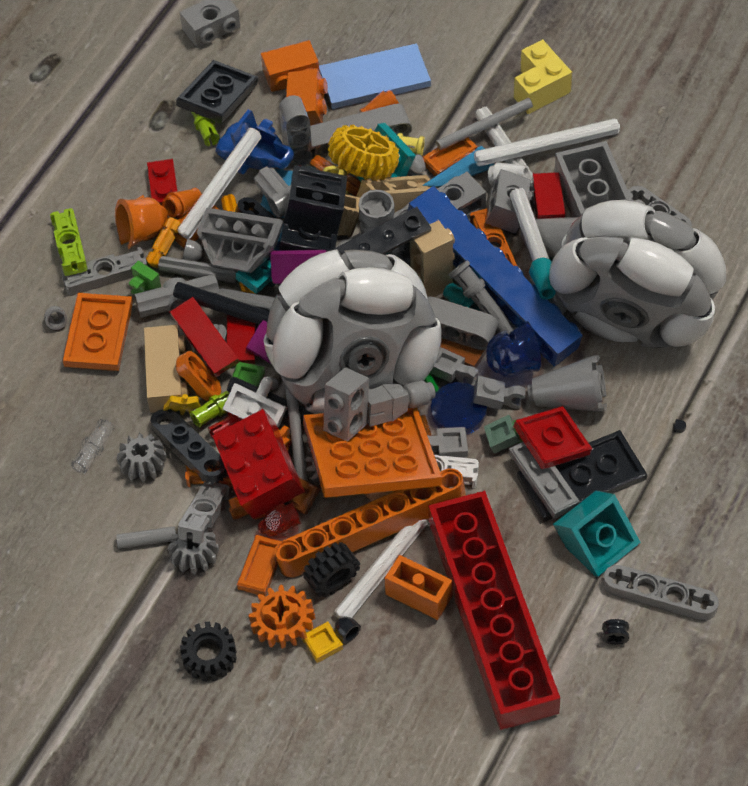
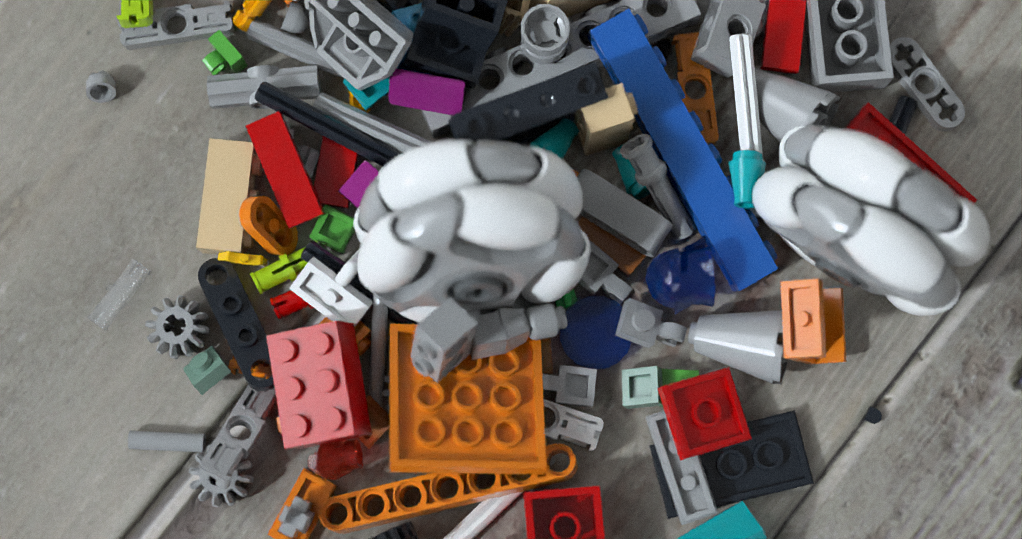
camera: 10 degrees right, 25 degrees up
orange plate [63,293,133,371] -> none
none -> sand green plate [183,345,231,395]
none -> light grey plate [278,496,315,538]
none -> orange panel [781,279,847,365]

